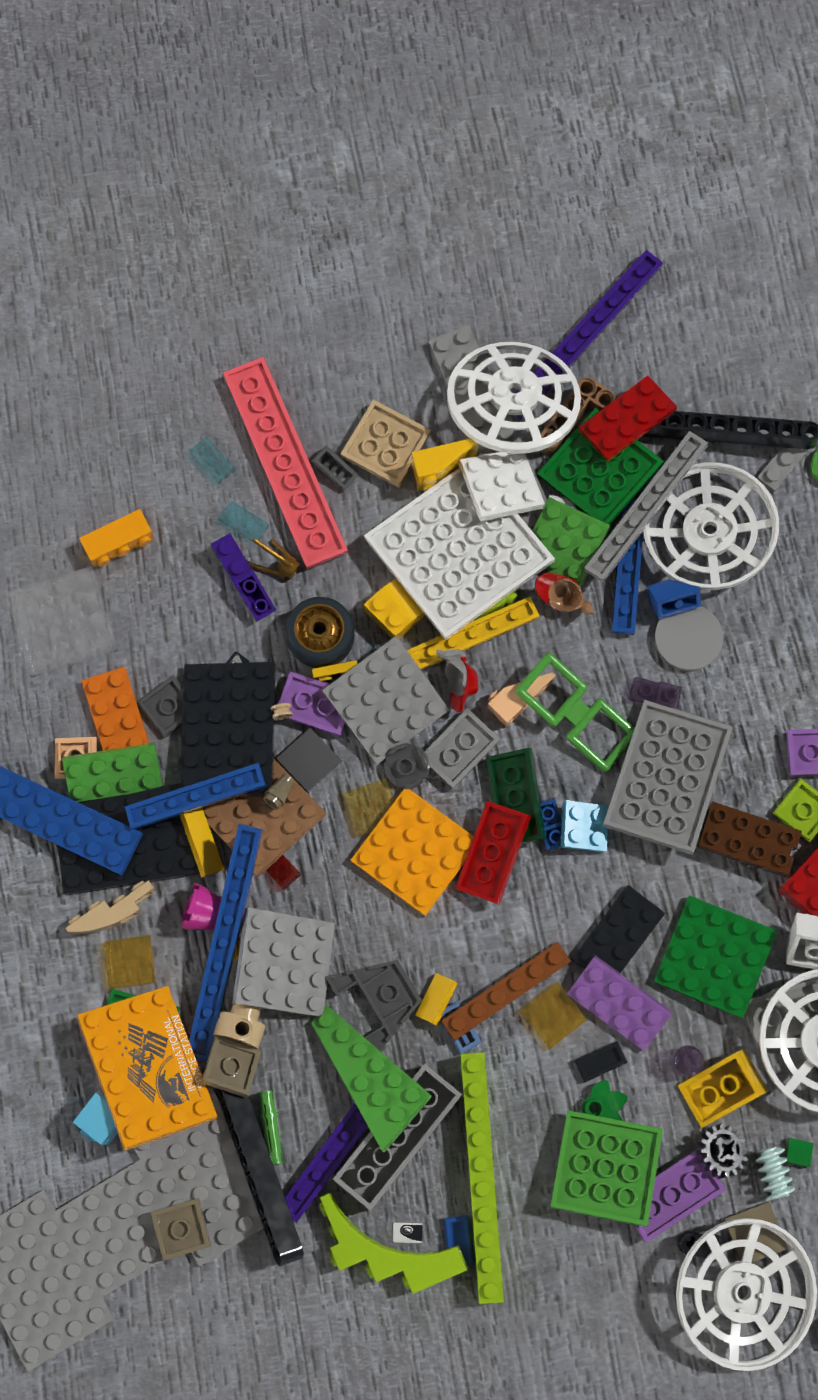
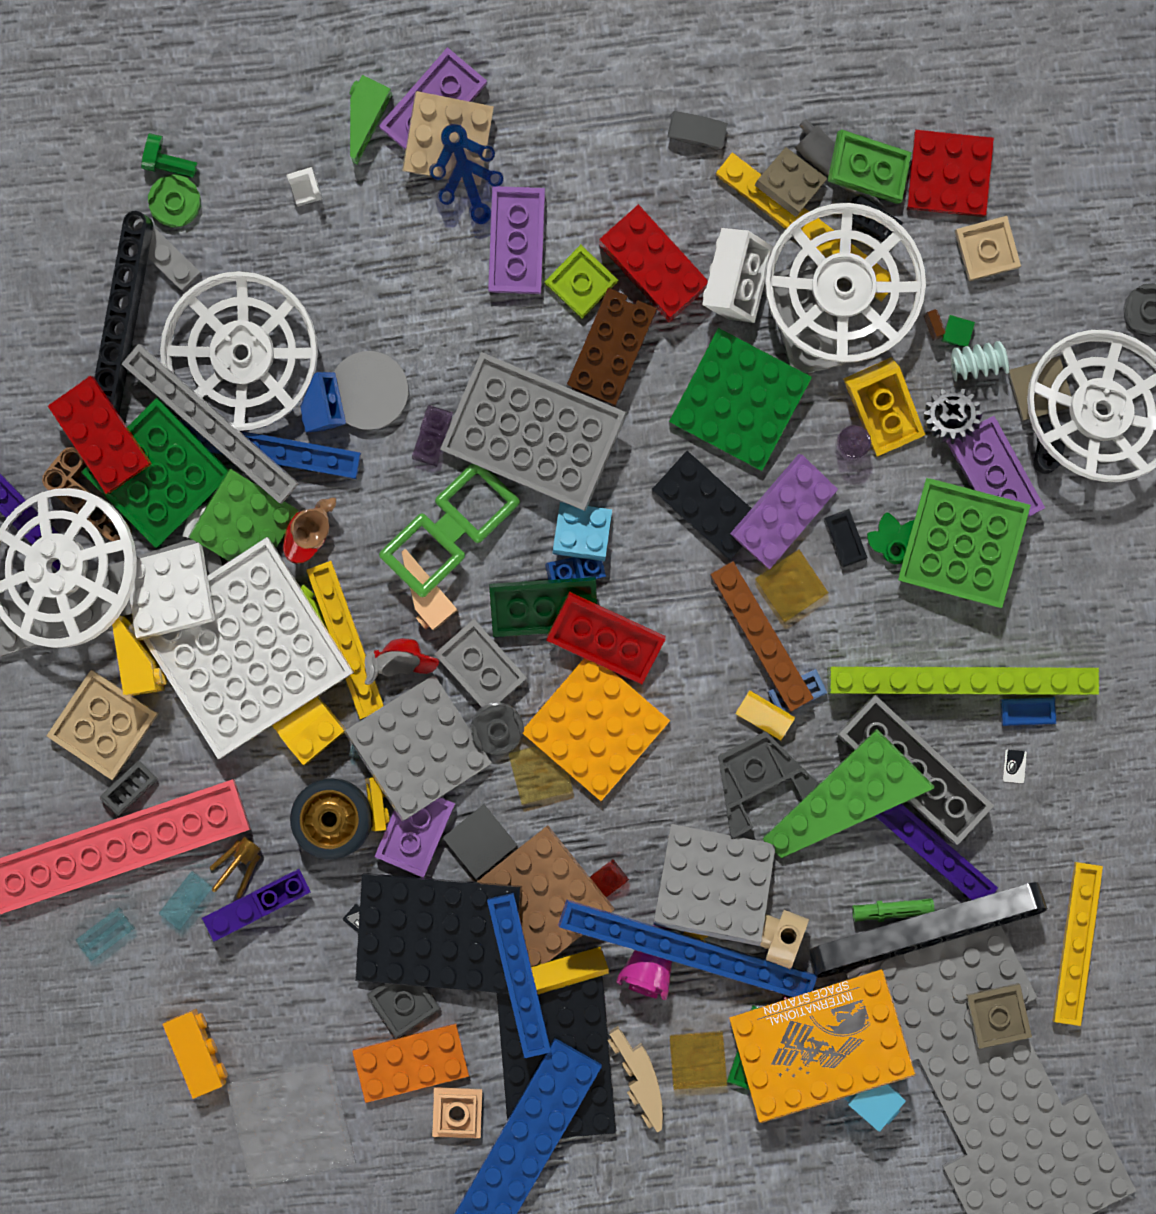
camera: 80 degrees left, 10 degrees up
bright green plate [62,743,163,802] -> none
dark tan plate [201,1035,261,1098] -> none
dark tan cone [263,774,294,809] -> none
tan bush [271,703,293,720] -> none
lime arch [319,1192,468,1294] -> none
none -> reddish brown tile [924,309,946,341]
none -> yellow plate [1052,862,1103,1026]

